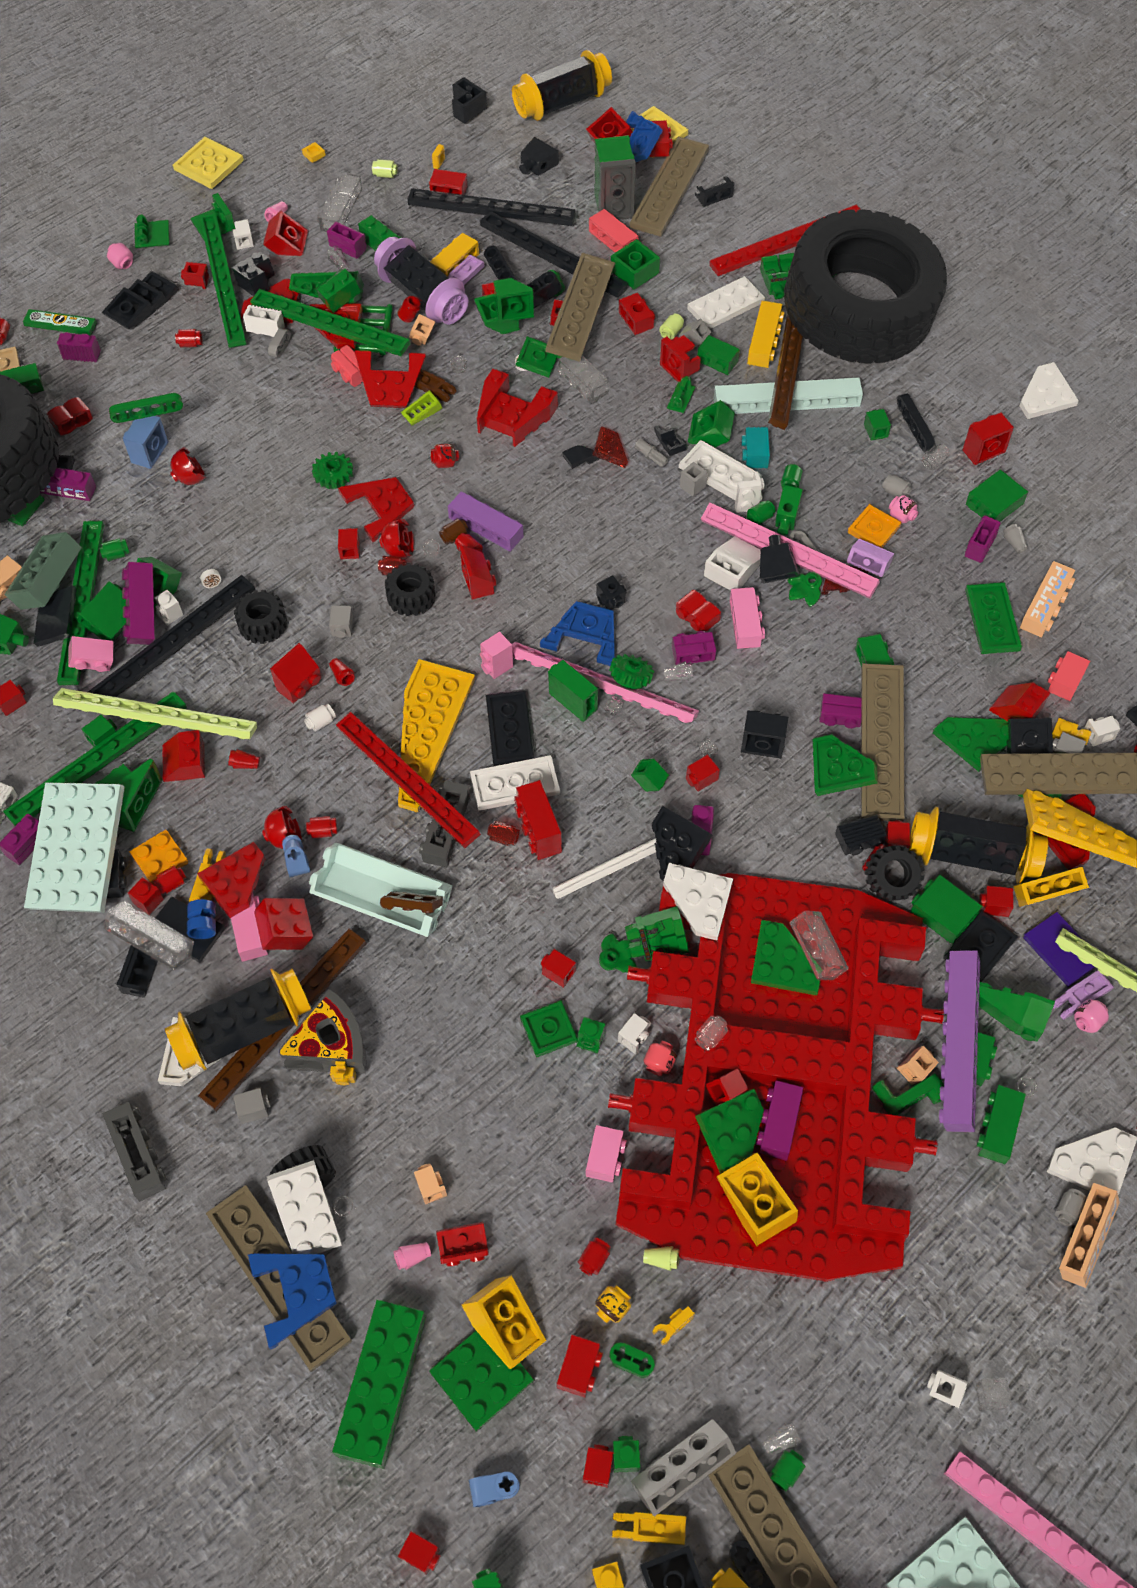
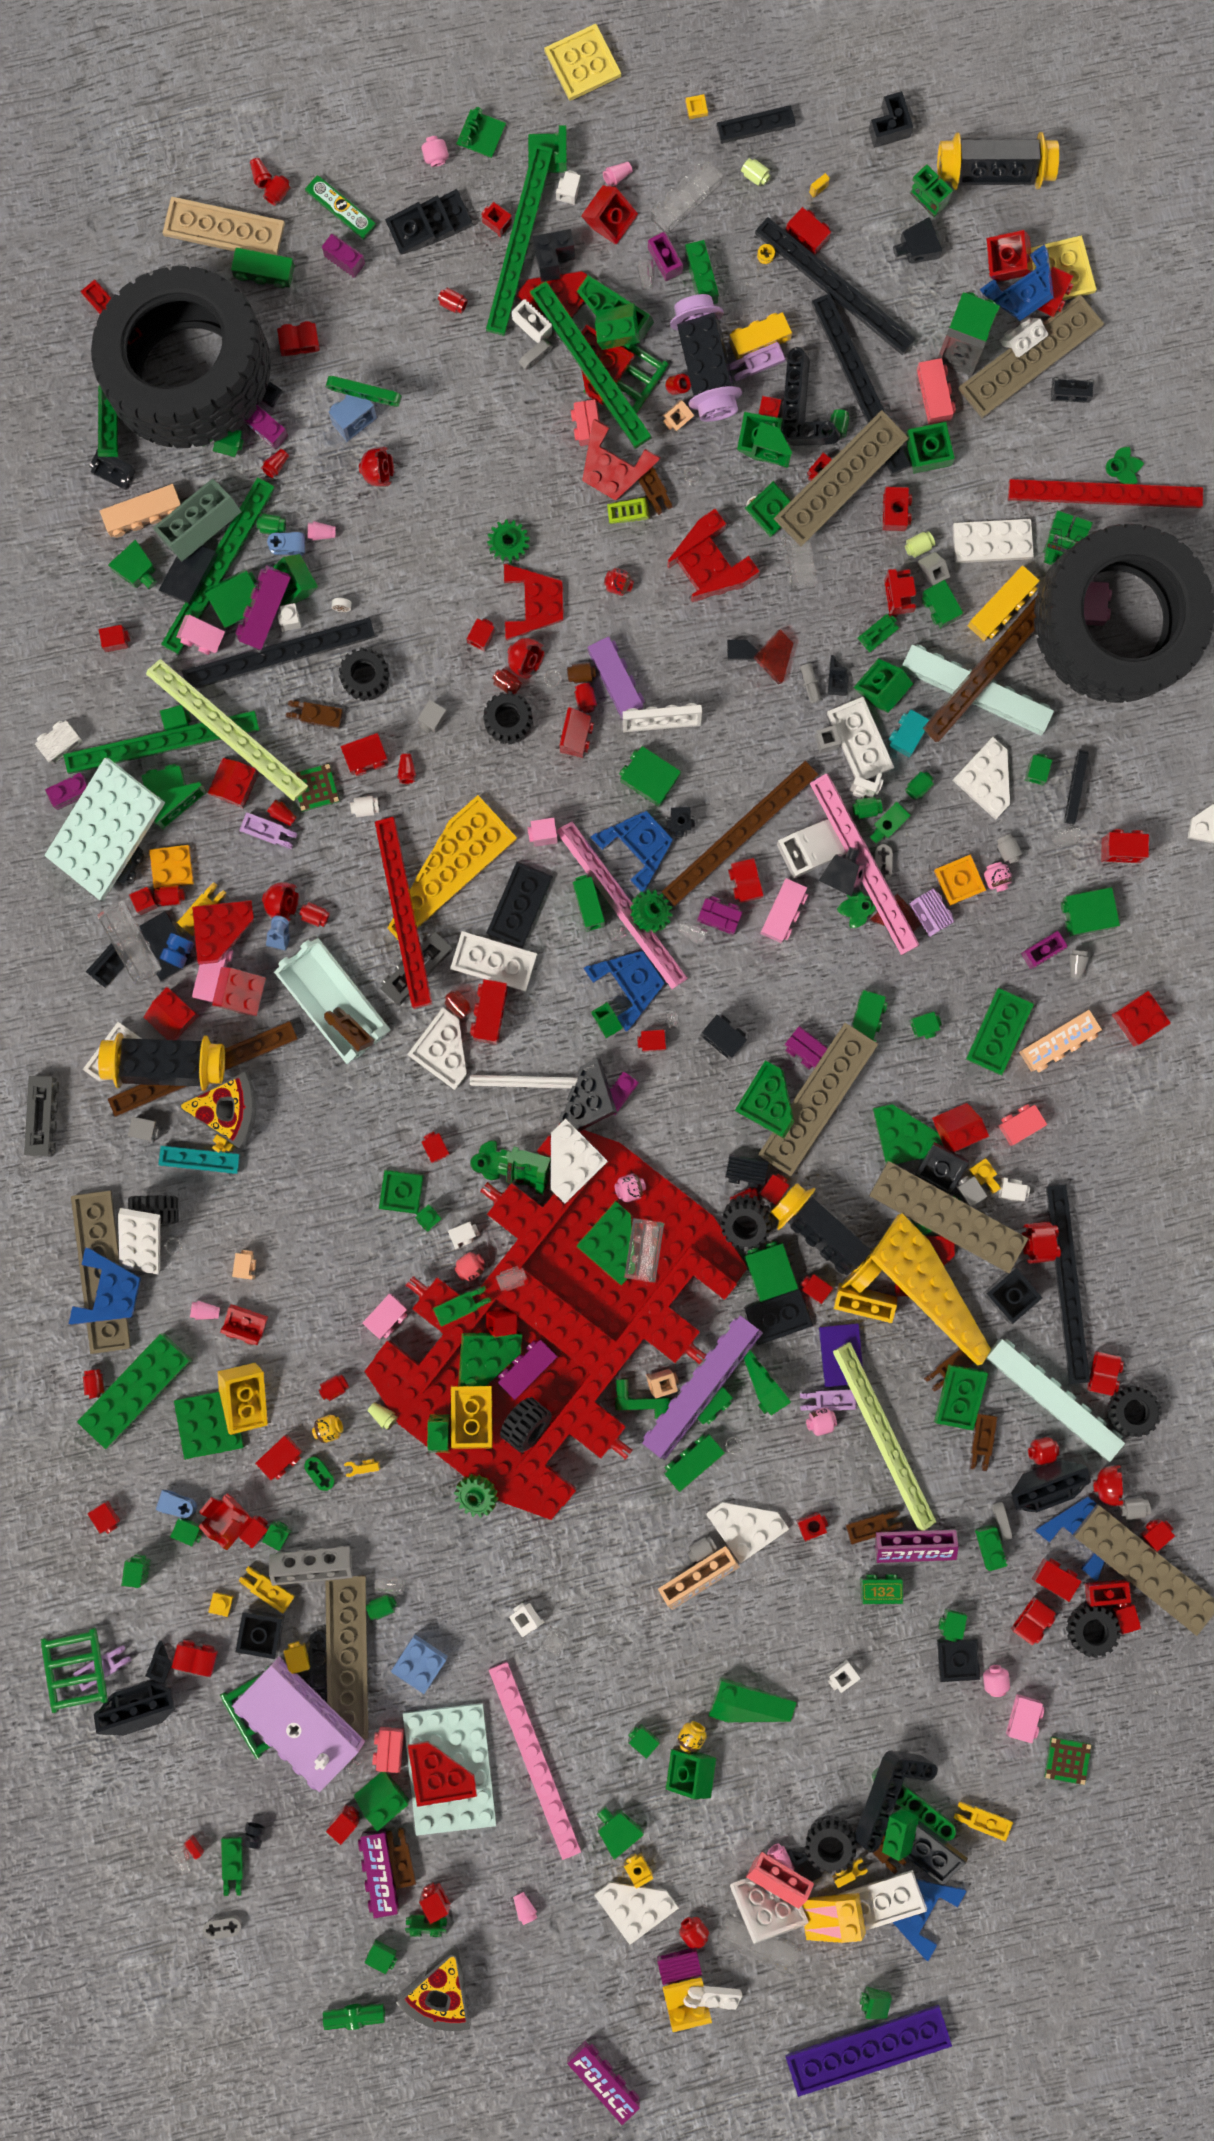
camera: 25 degrees right, 25 degrees up
none -> red brick [82,1369,105,1399]
none -> red slope [143,987,199,1040]
none -> teal plate [158,1146,240,1174]
none -> green brick [170,1518,204,1547]
none -> red panel [198,1493,253,1550]
none -> green brick [212,430,244,457]
none -> lavender hinge [239,812,297,849]
none -> red cone [261,449,289,478]
none -> medium blue piece [267,532,305,555]
none -> reddish brown hinge [285,700,343,729]
none -> tile [294,764,340,812]
none -> bright pink cone [307,521,335,541]
none -> medium blue brick [391,1634,448,1694]
none -> white plate [407,1008,467,1090]
none -> green torso [427,1414,450,1453]
none -> green hinge [433,1286,491,1327]
none -> green gear [454,1474,498,1518]
none -> black tyre [500,1397,552,1453]
none -> blue wing [583,951,665,1032]
none -> bright pink head [615,1174,646,1202]
none -> green brick [619,746,681,807]
none -> white plate [623,703,702,732]
none -> reddish brown plate [661,761,819,907]
none -> black plate [716,105,796,144]
none -> yellow bush [757,244,775,264]
none -> green brick [909,1012,942,1040]
none -> green hips [910,164,953,217]
none -> white plate [952,737,1010,820]
none -> white bracket [999,317,1048,357]
none -> green plate [1105,447,1144,484]
none -> red brick [1111,991,1171,1047]

